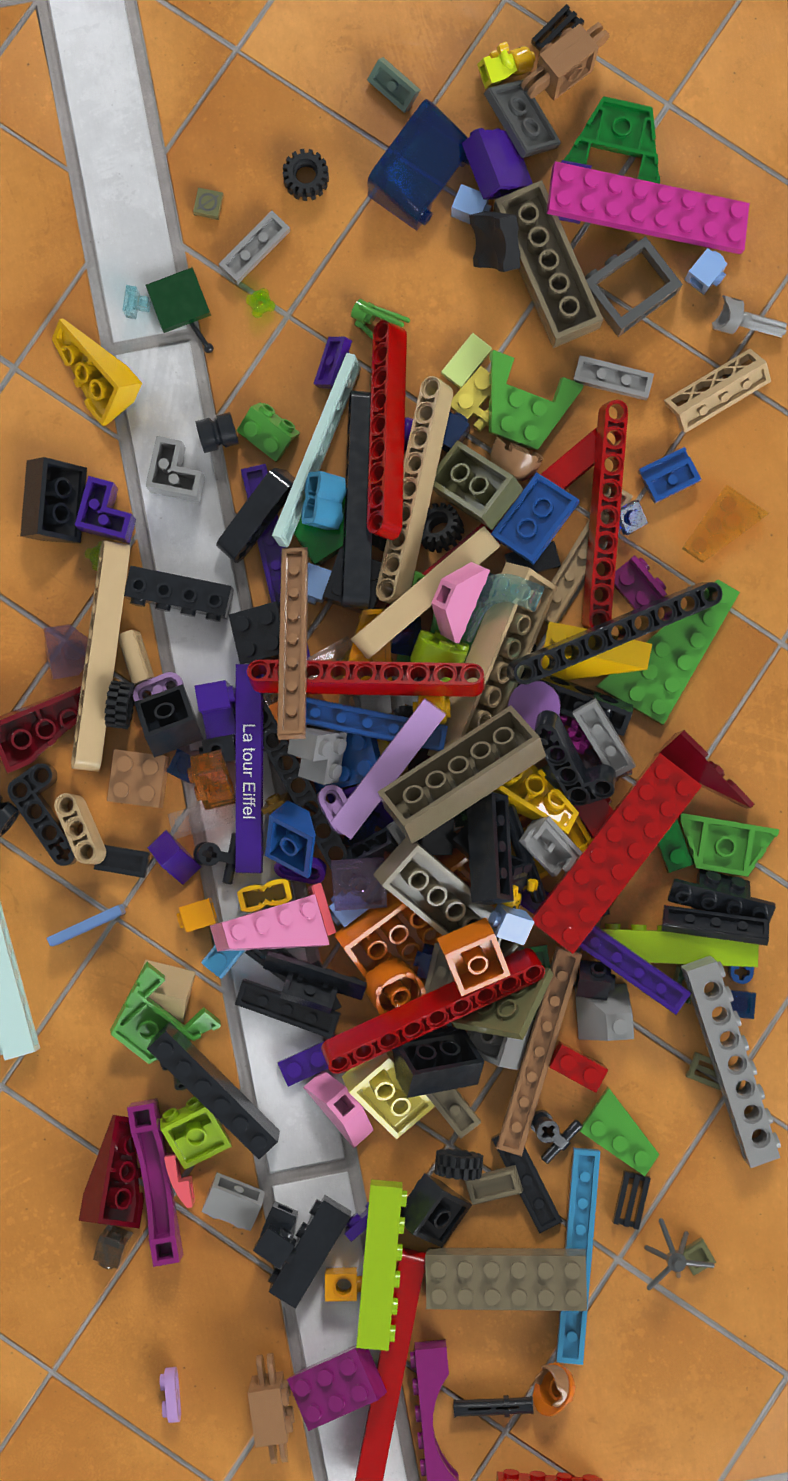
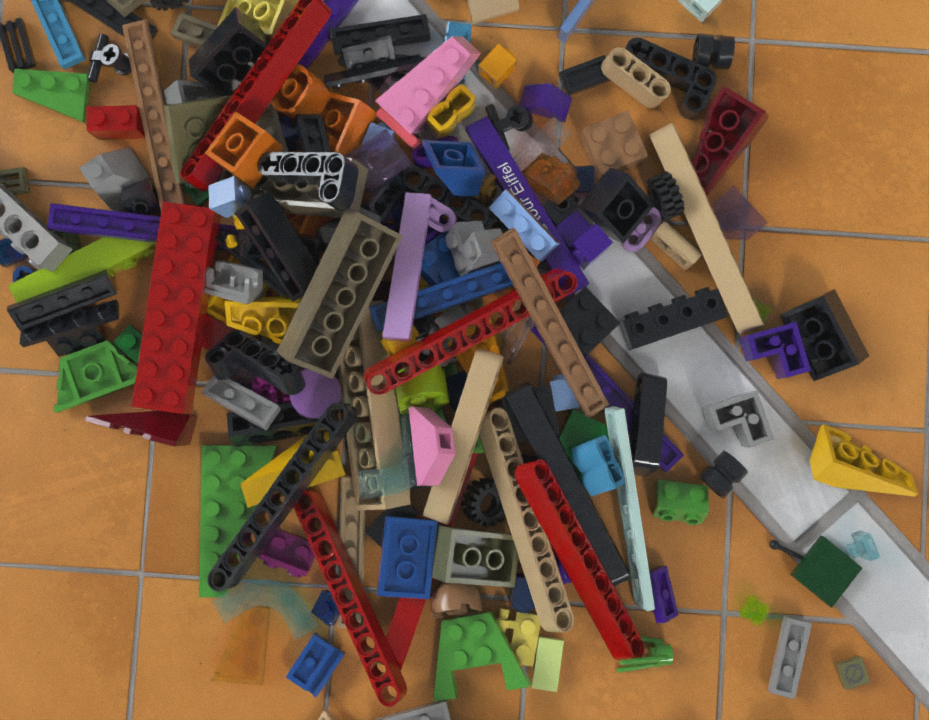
camera: 155 degrees right, 0 degrees up
none -> clear light blue plate [212,579,318,640]
none -> black beam [257,152,359,211]
none -> black plate [295,114,331,152]
none -> light blue plate [489,189,560,262]

